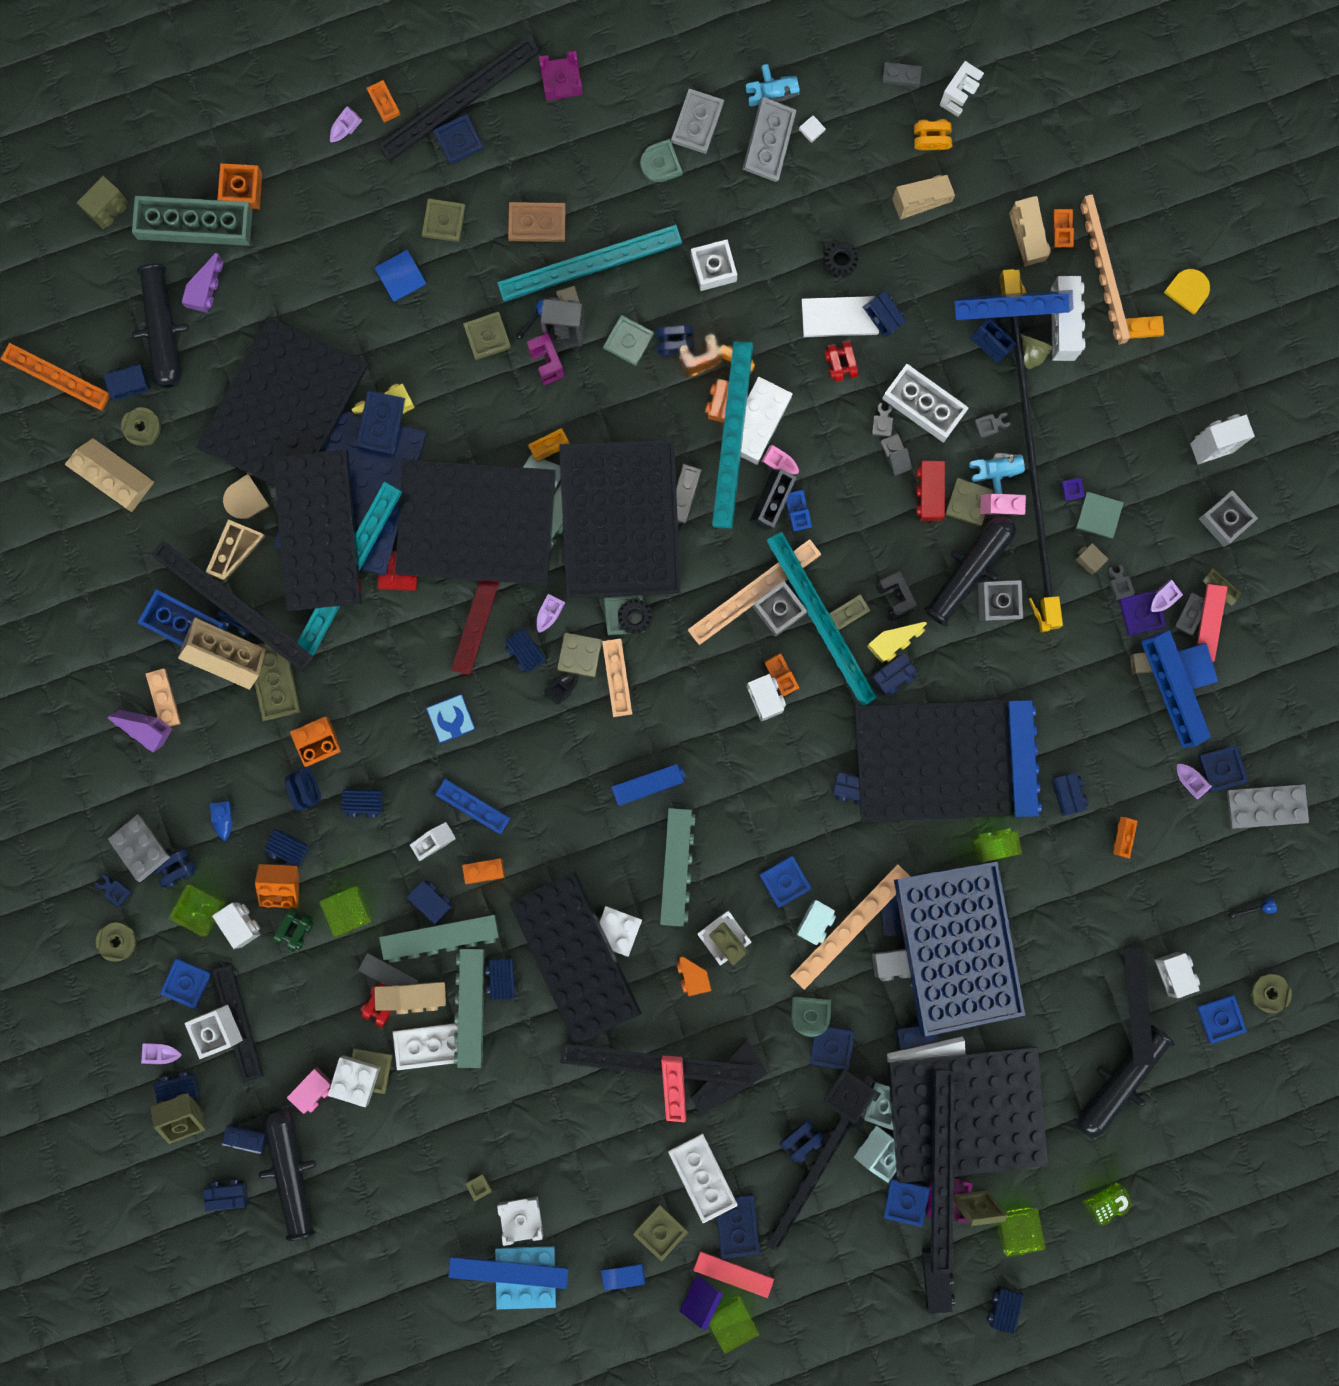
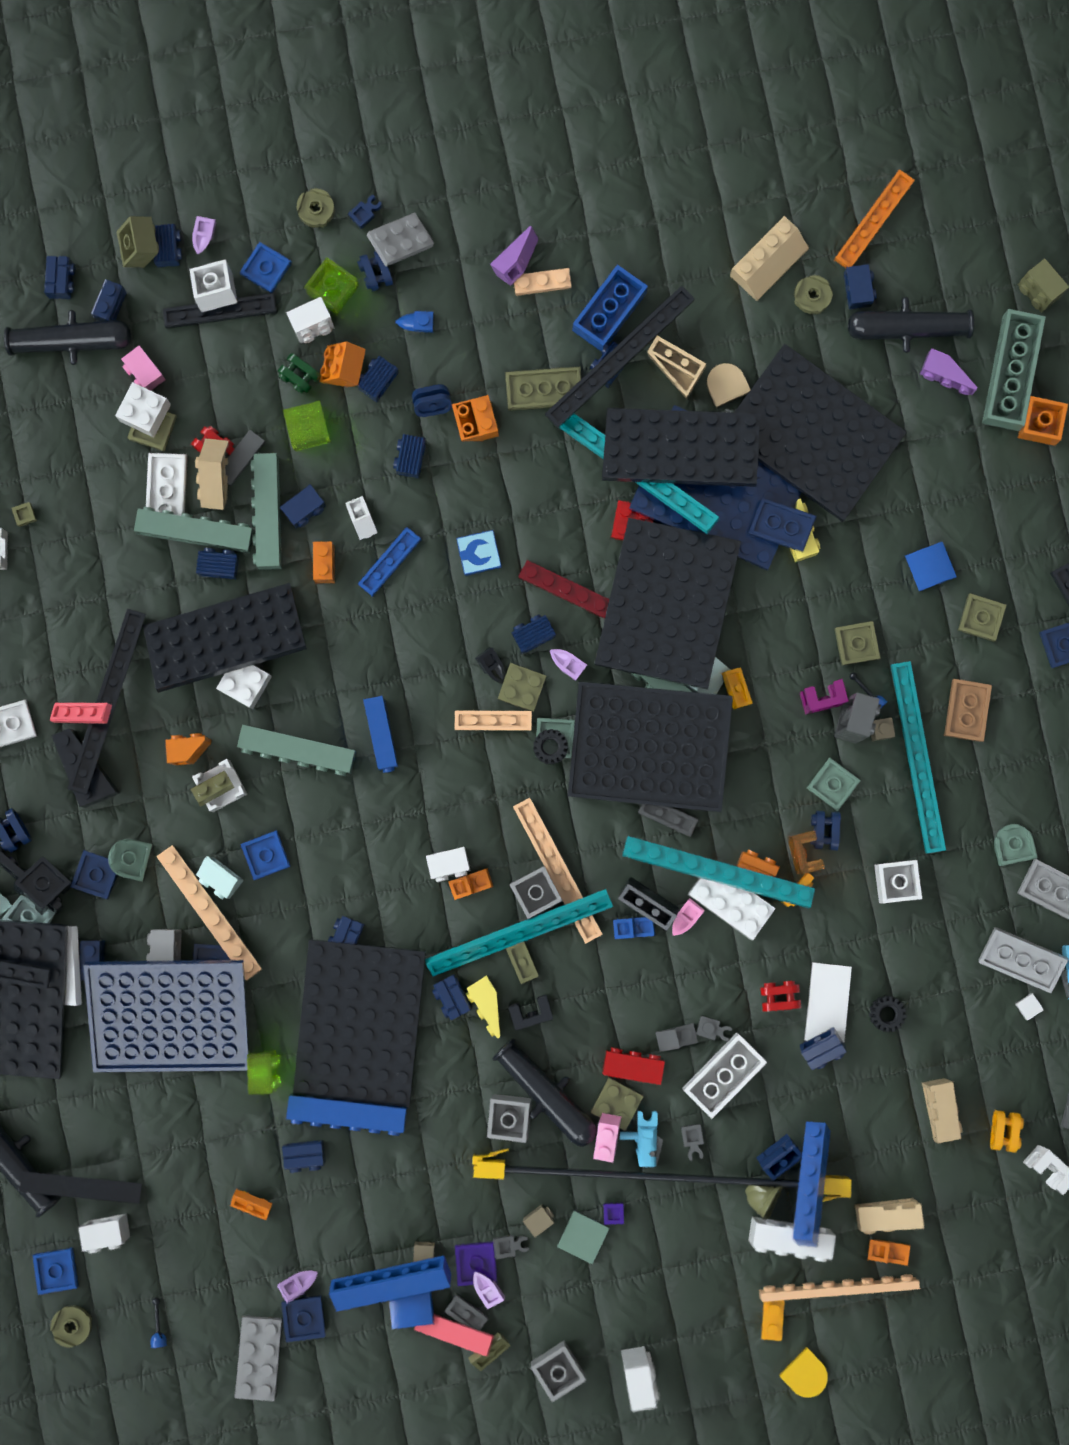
camera: 100 degrees right, 0 degrees up
tan slope [178,618,266,690] -> none

